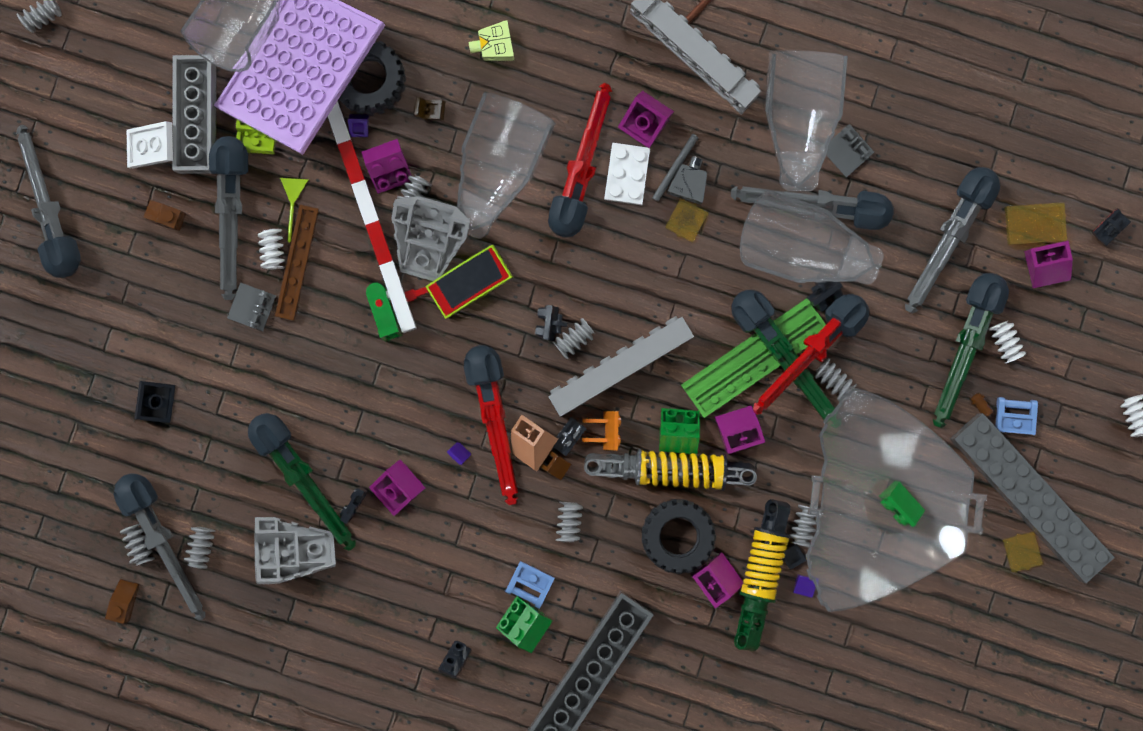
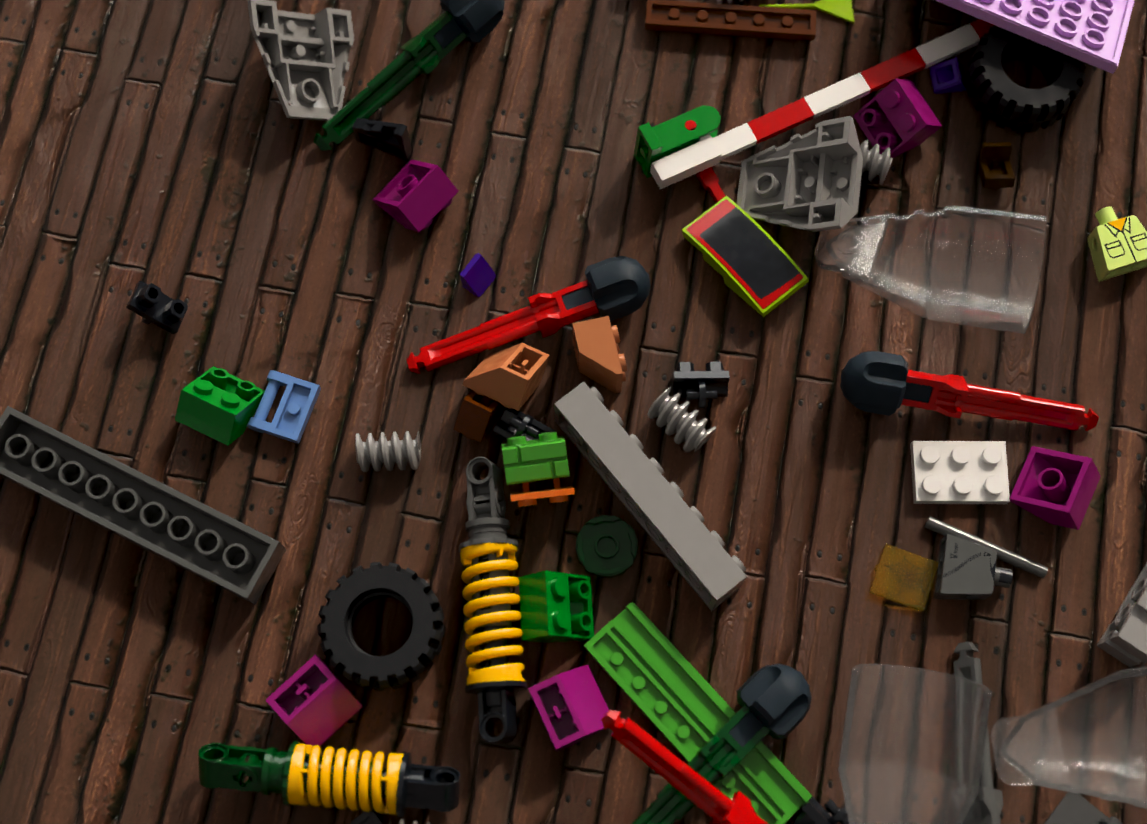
camera: 80 degrees right, 15 degrees down
none -> bright green brick [501,432,570,485]
none -> nougat slope [572,316,627,394]
none -> dark green tile [576,515,638,578]

